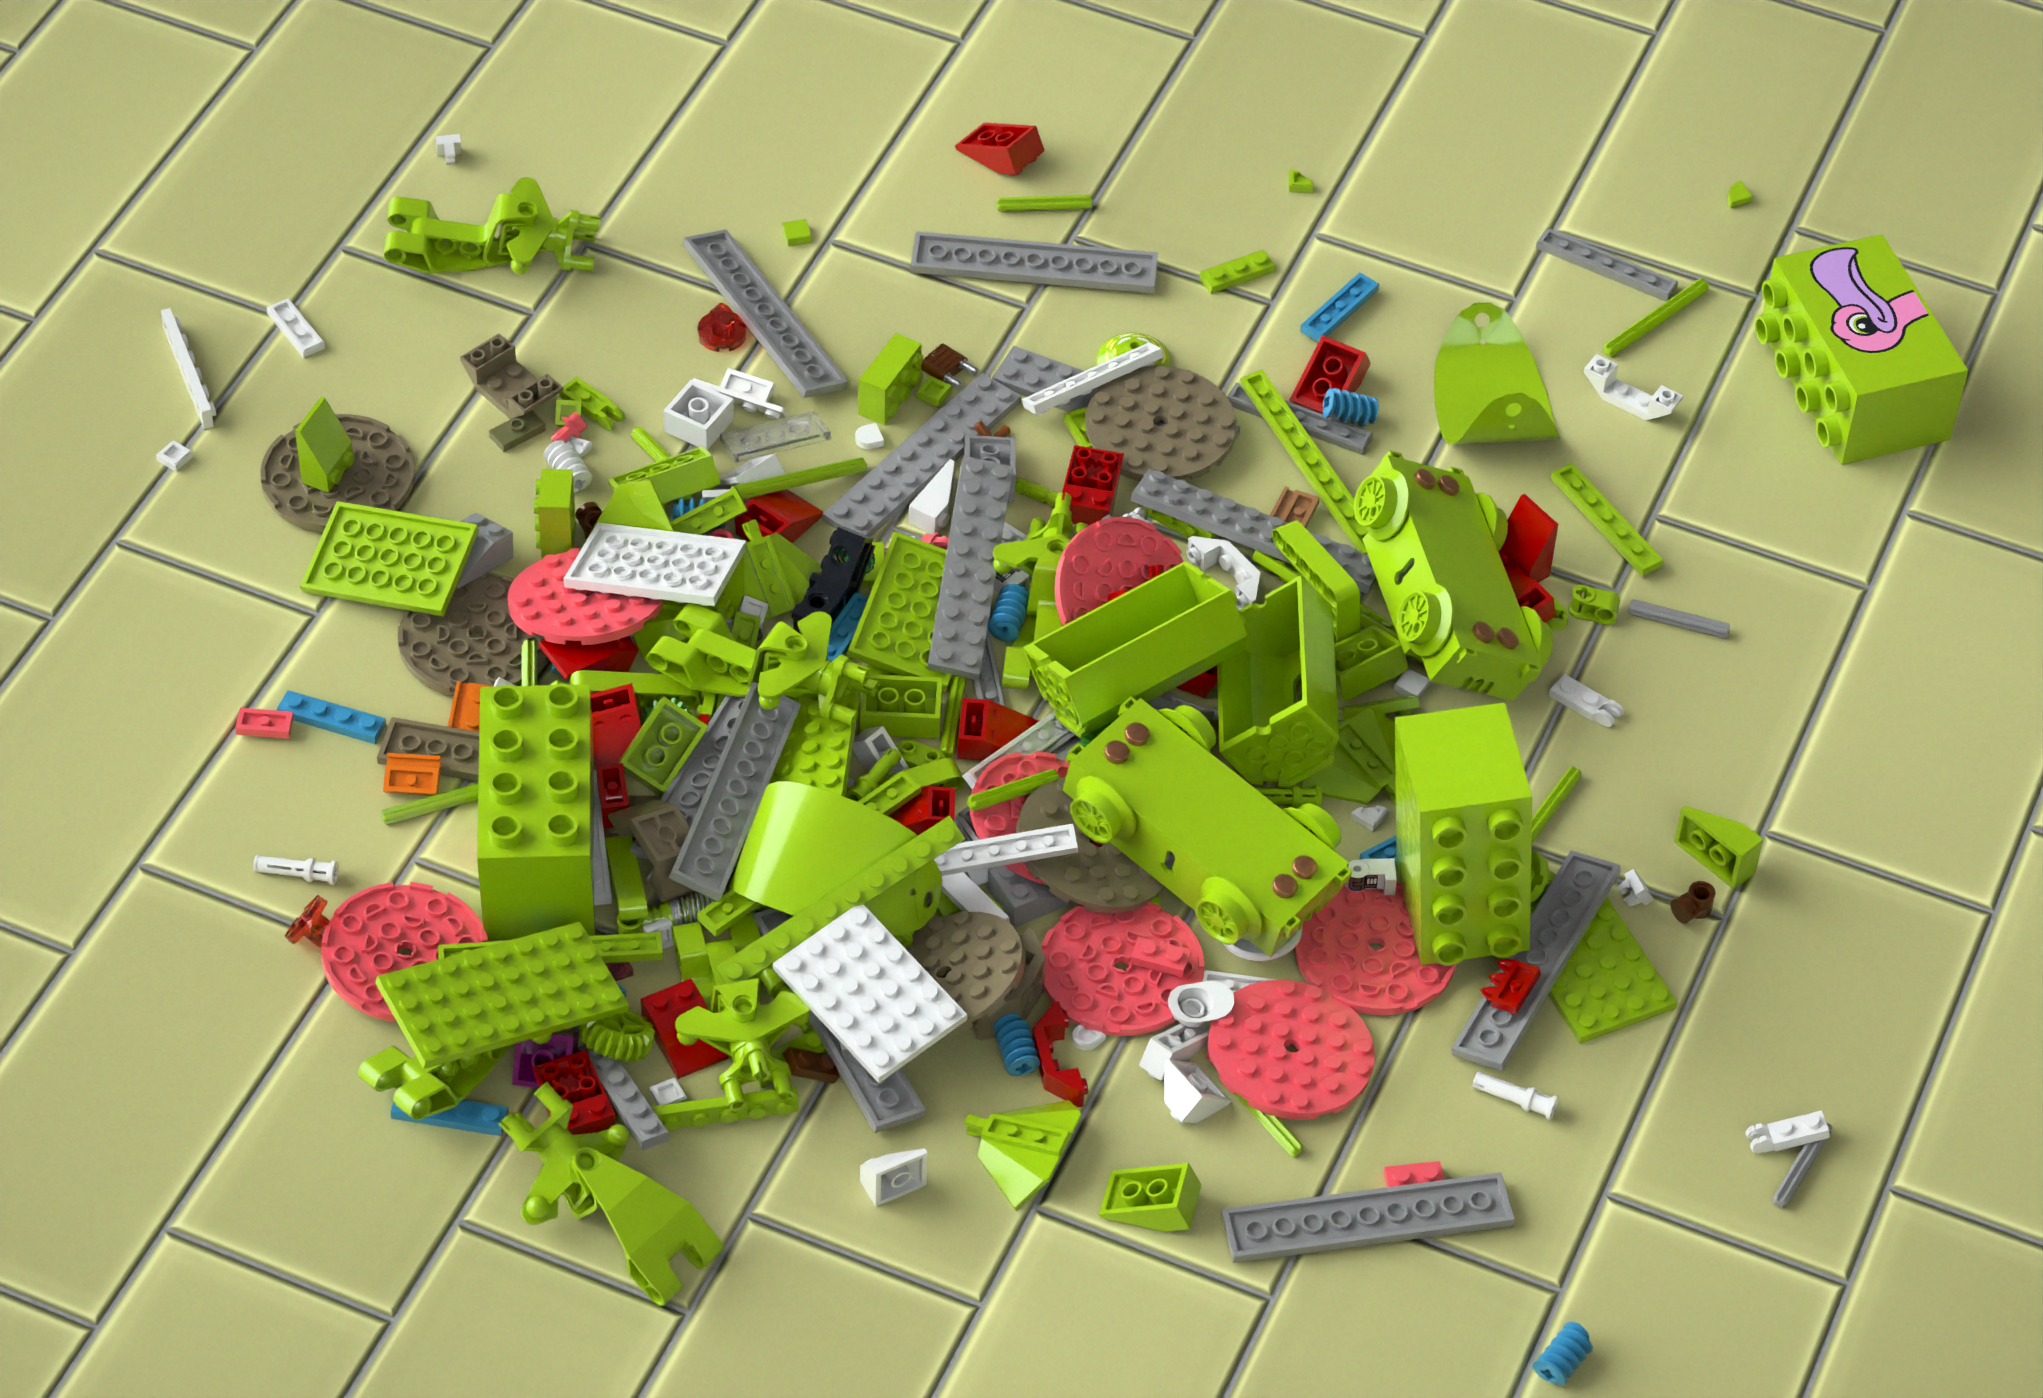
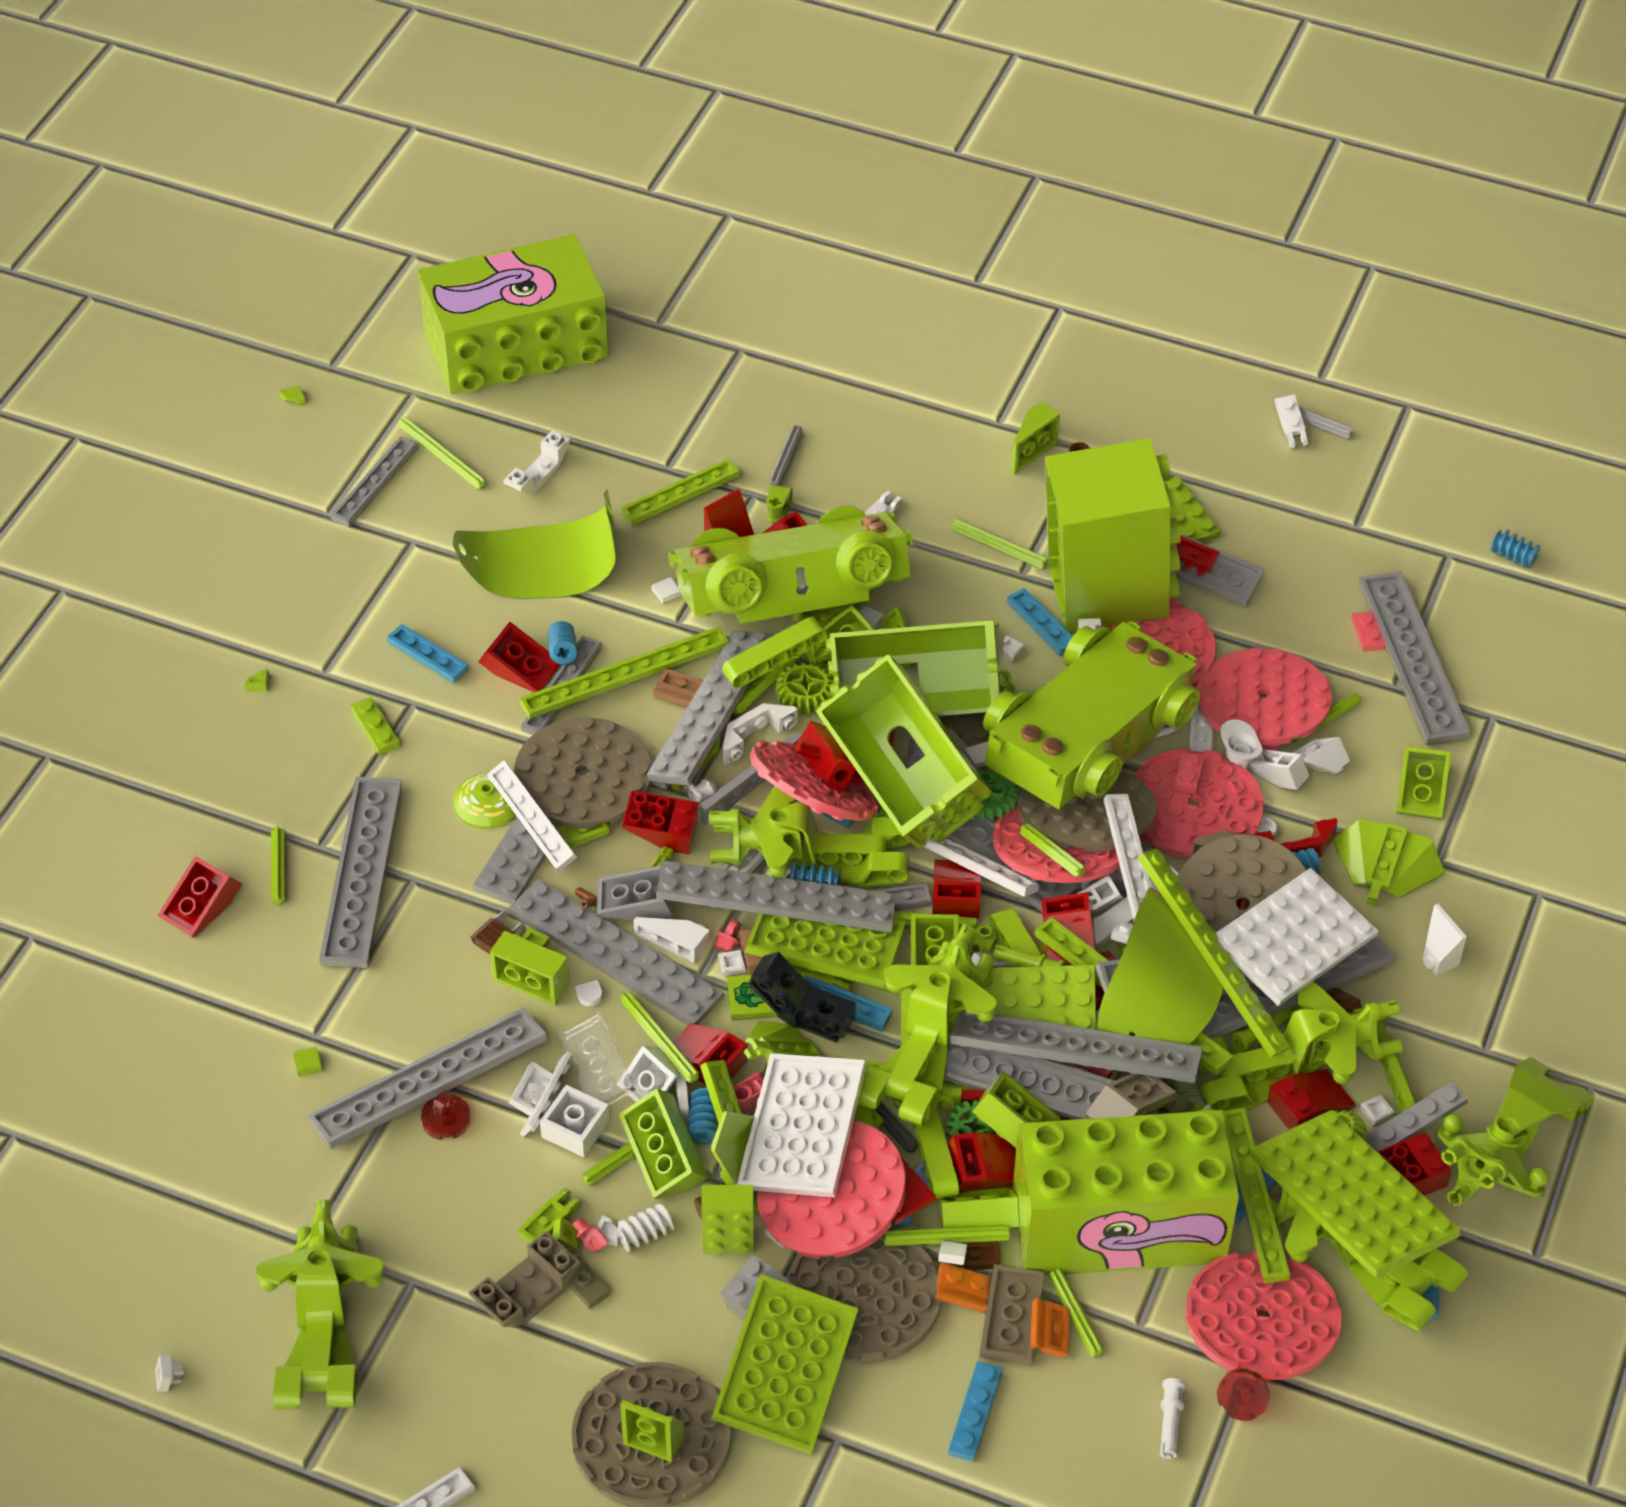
camera: 90 degrees left, 0 degrees up
coral plate [235,708,294,739] -> none
white pin [1472,1071,1559,1120] -> none

